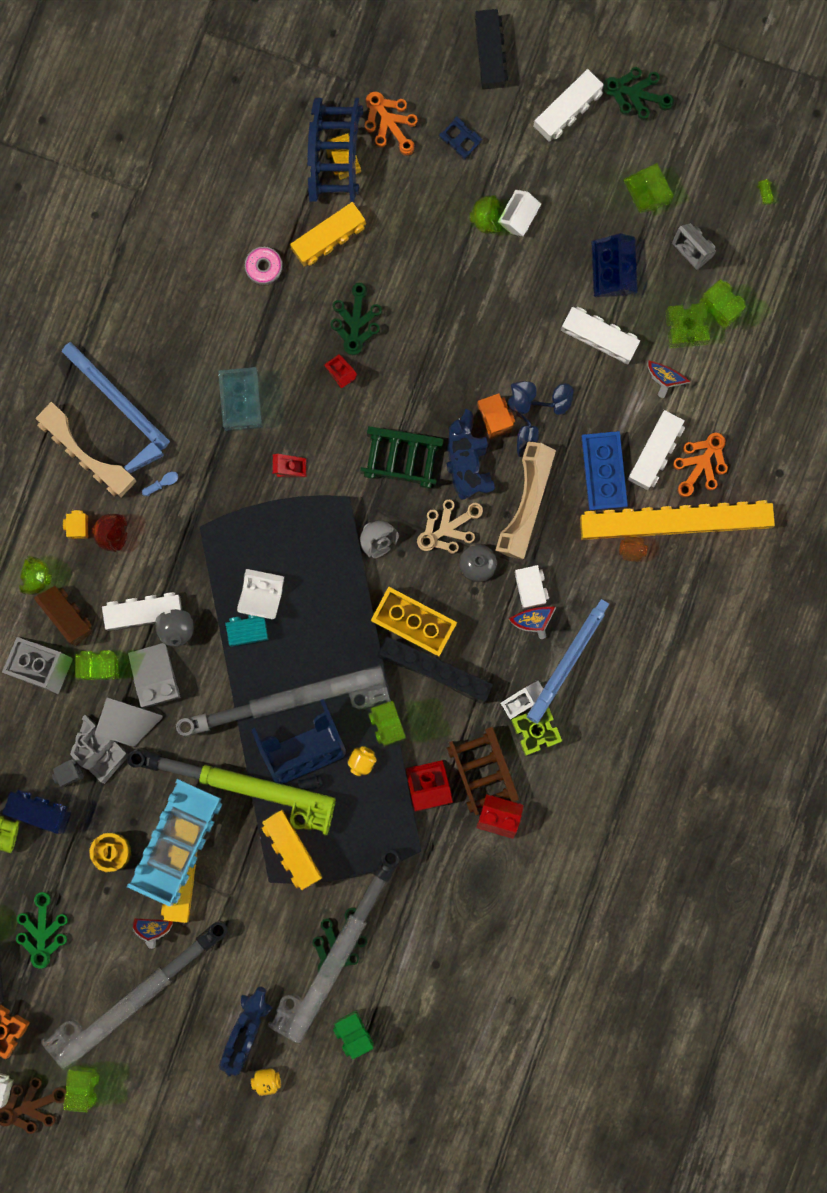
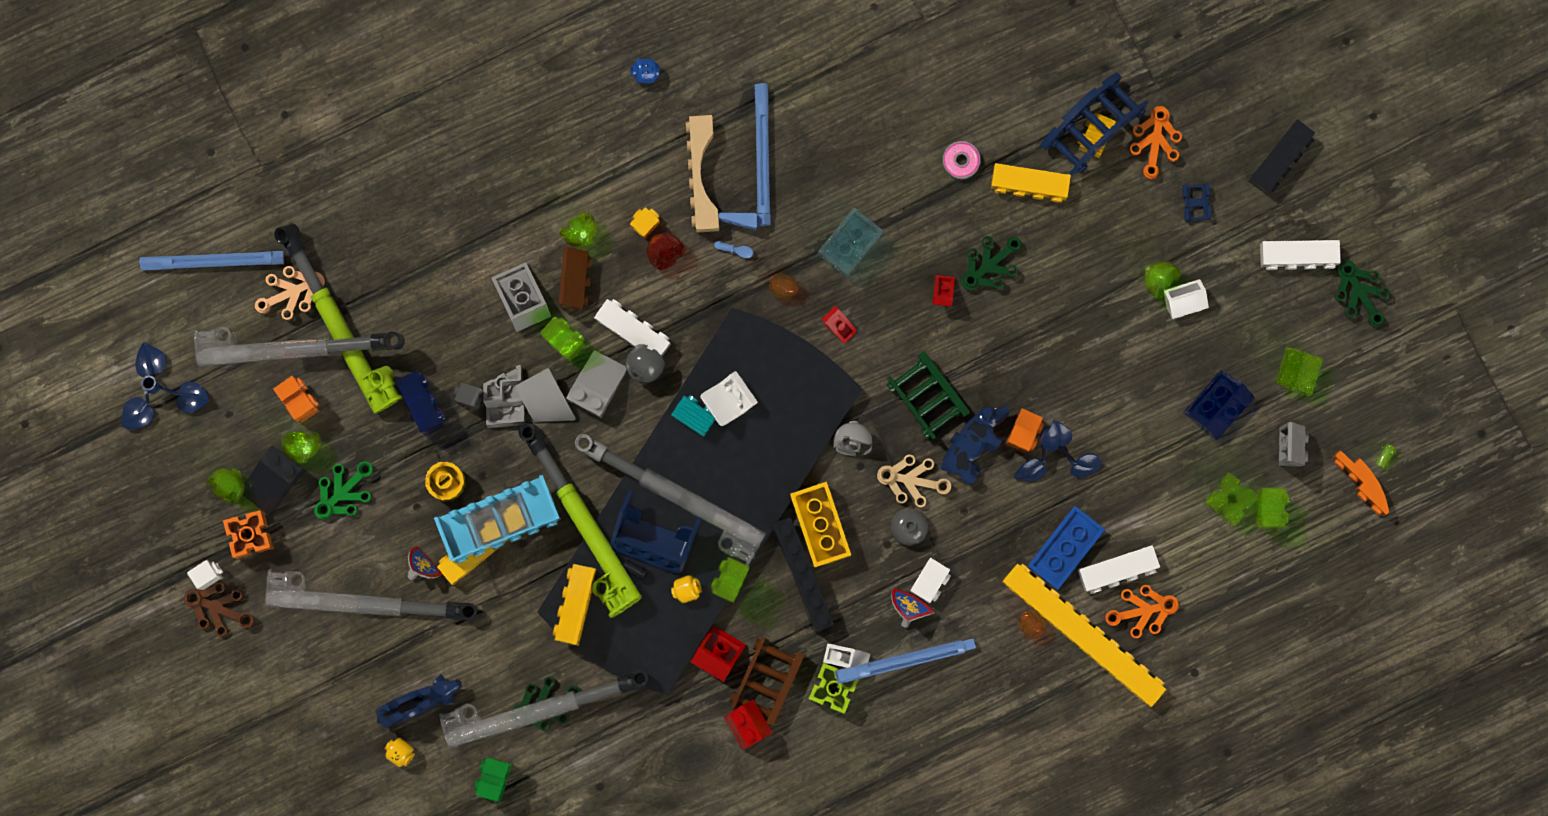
camera: 45 degrees right, 0 degrees up
clear neon green brick [63,1065,100,1112] -> none
tan arch [495,442,556,559] -> none
white brick [561,307,640,364] -> none
shield [647,360,690,398] -> none
none -> clear orange head [769,273,799,300]
none -> orange slope [1332,450,1389,516]

